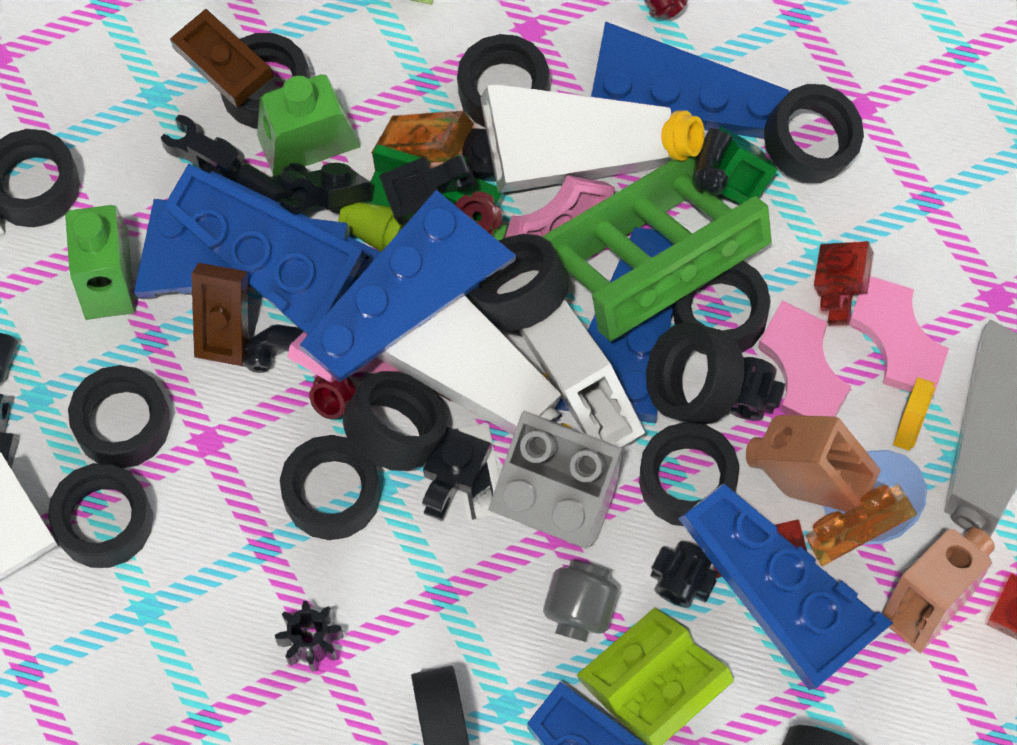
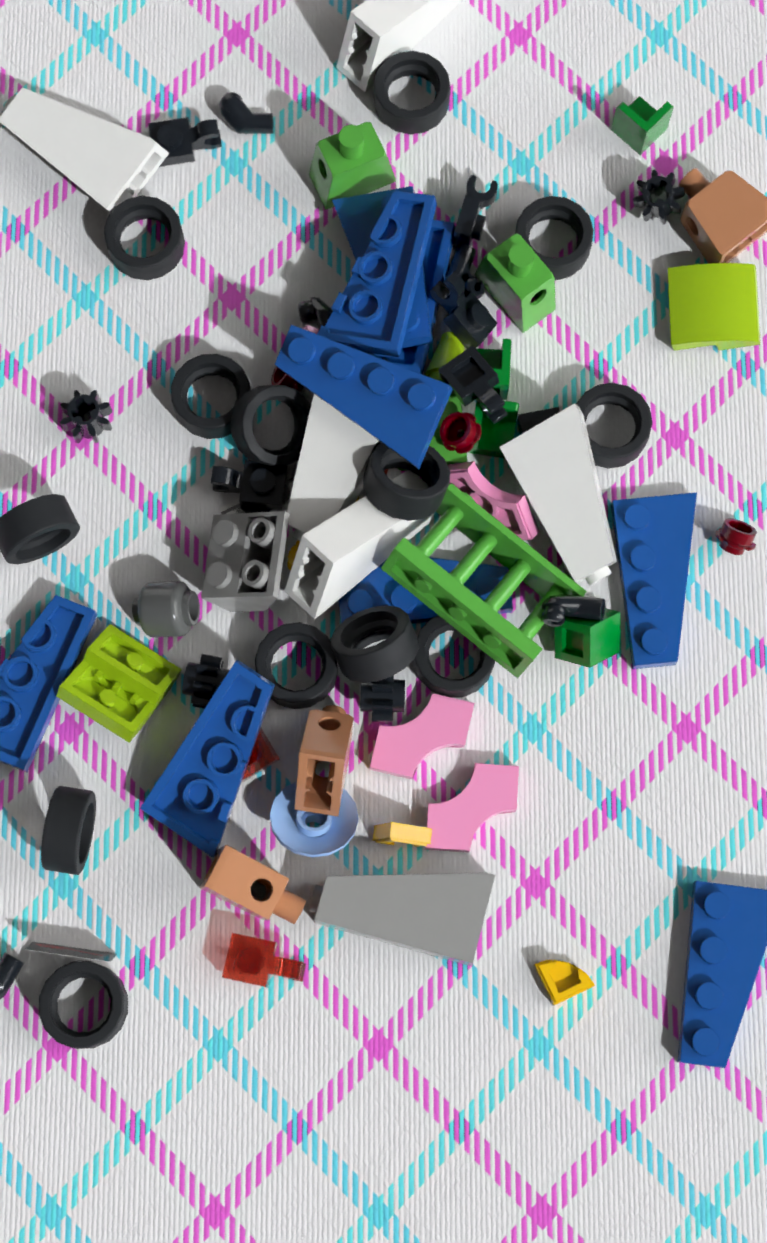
camera: 70 degrees right, 10 degrees up
black tyre [68,365,171,468] -> none
reddish brown plate [170,9,273,108] -> none
reddish brown plate [191,262,248,366] -> none
clear orange plate [371,110,474,163] -> none
yellow plate [661,110,704,161] -> none
black tyre [764,84,864,183] -> none
clear orange plate [806,484,917,567] -> none
clear red plate [814,241,874,326] -> none

